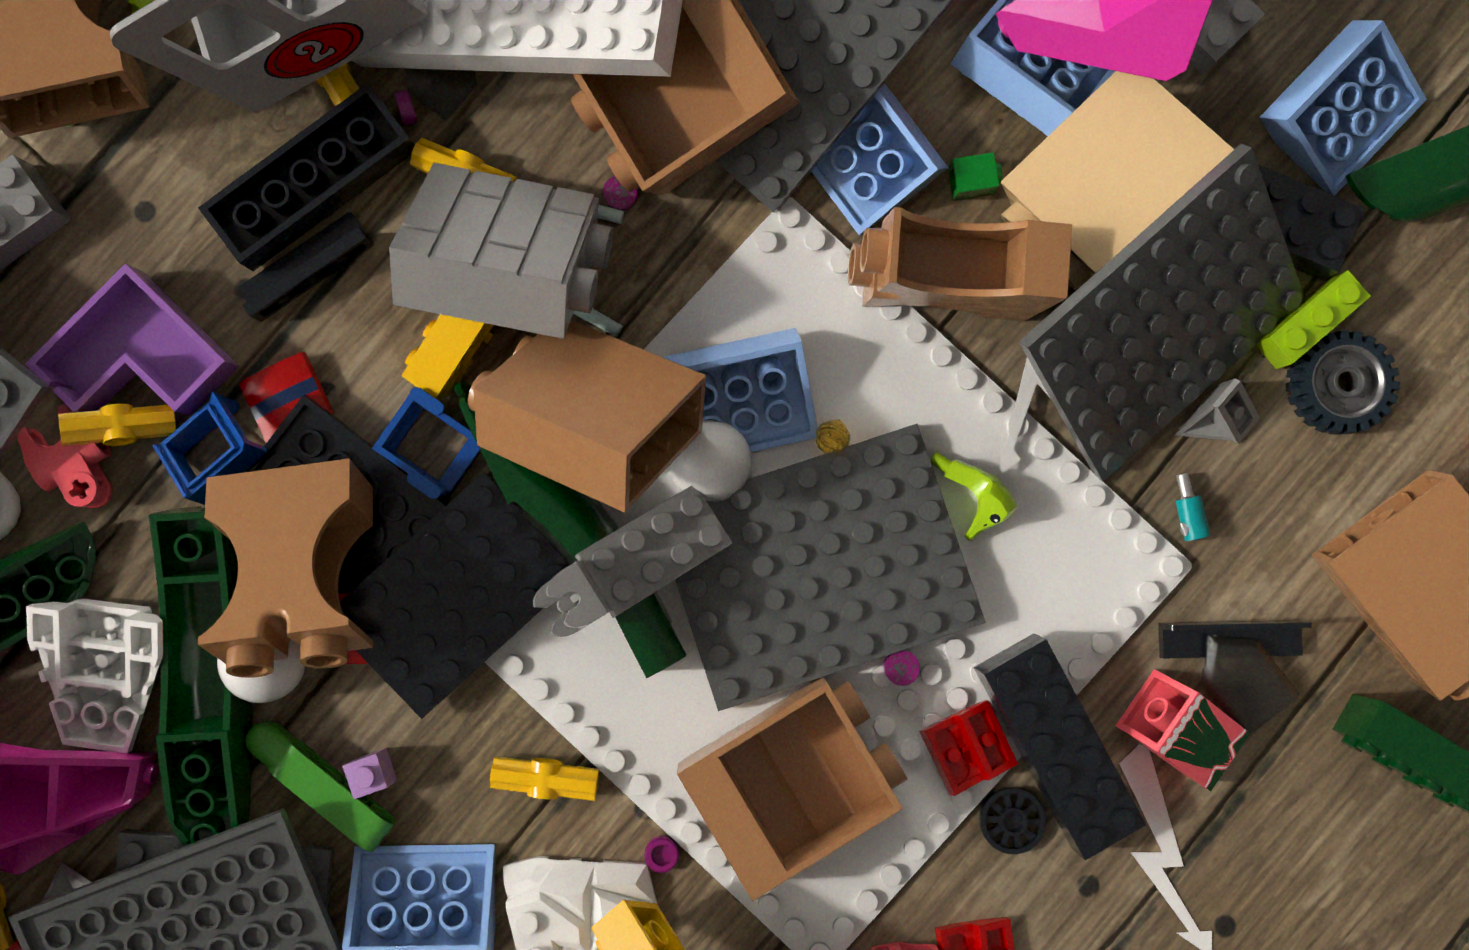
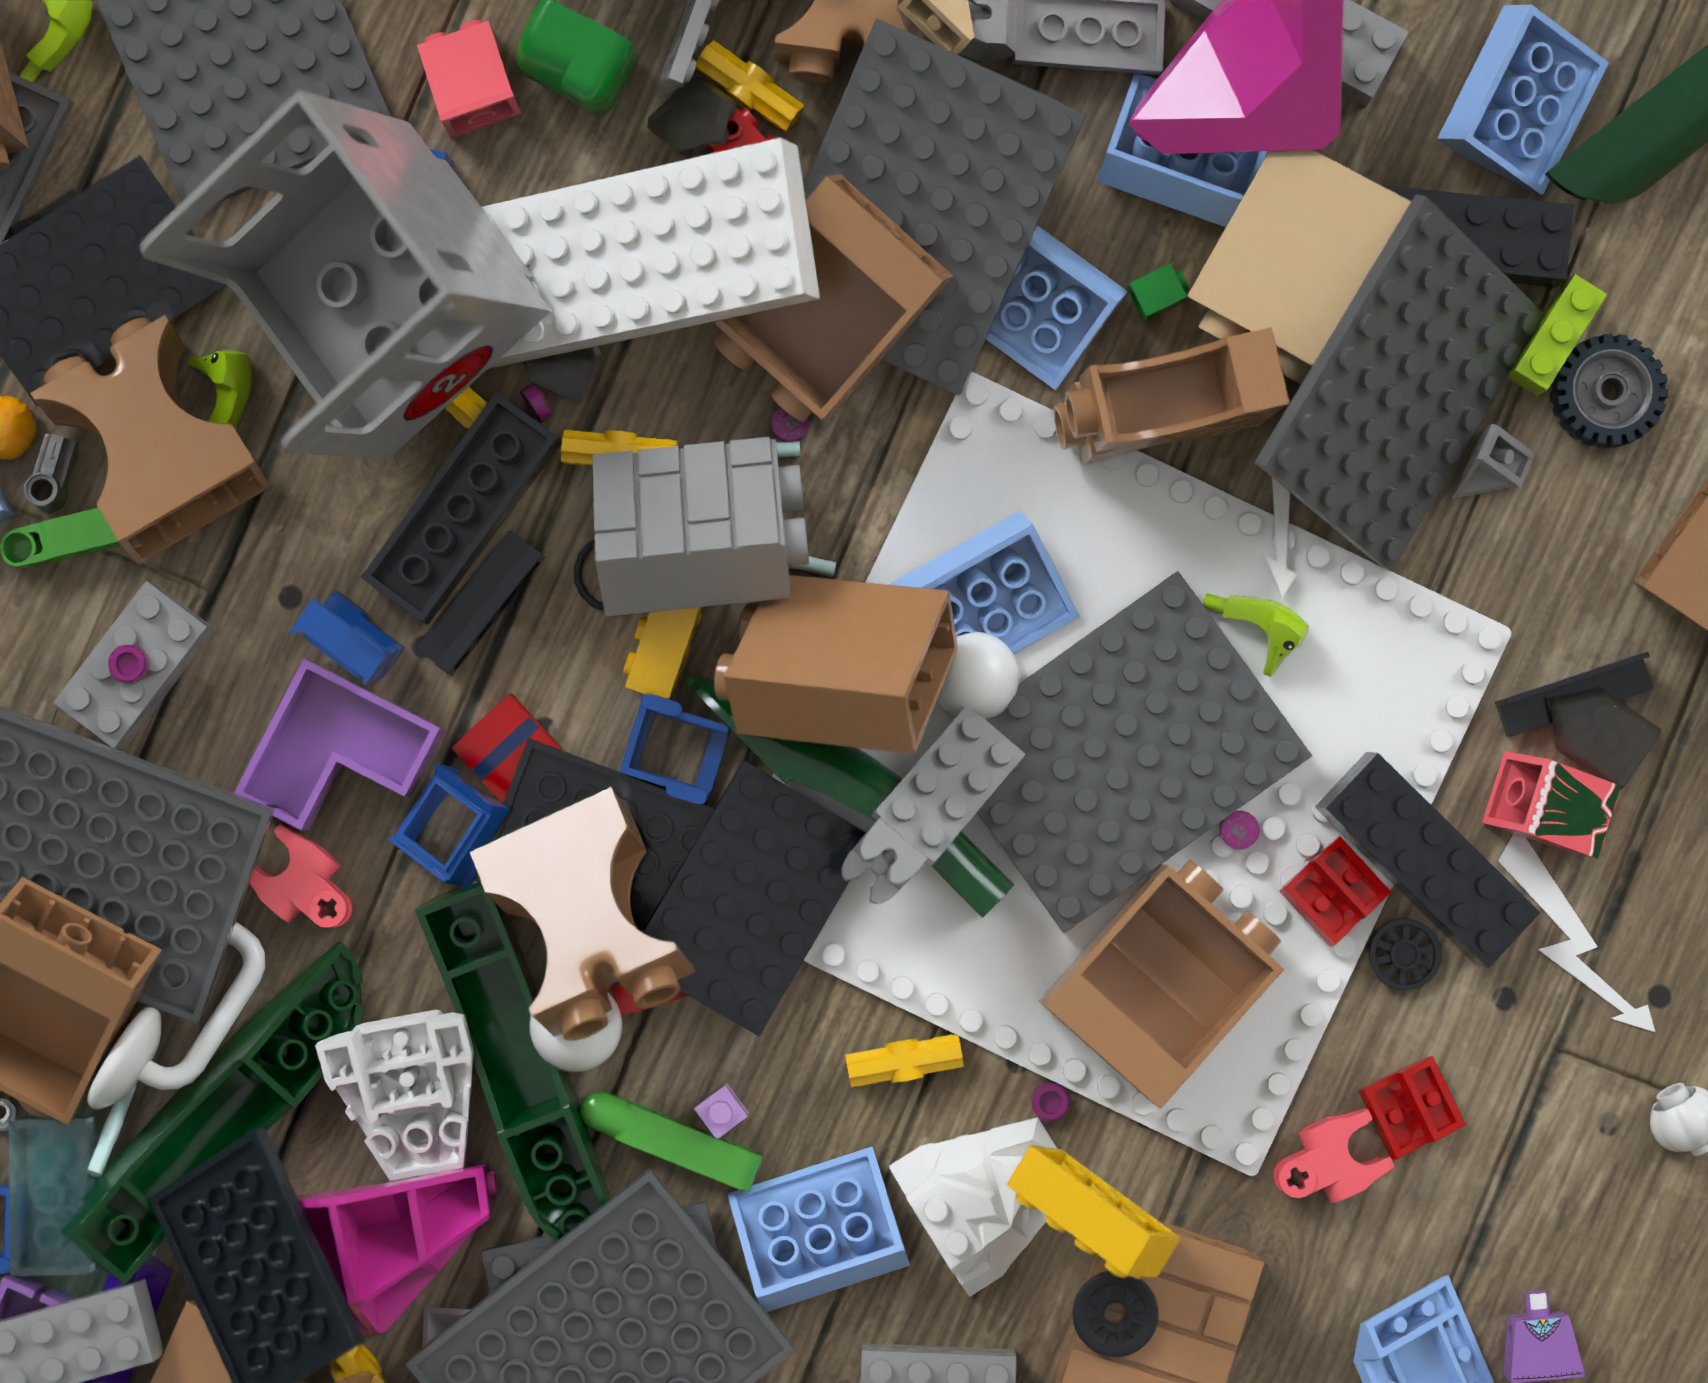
camera: 15 degrees left, 0 degrees up
yellow piece [58,404,176,446] -> none
clear yellow plate [815,419,851,454] -> none
teal piece [1175,473,1211,541] -> none
none -> blue piece [288,590,405,685]

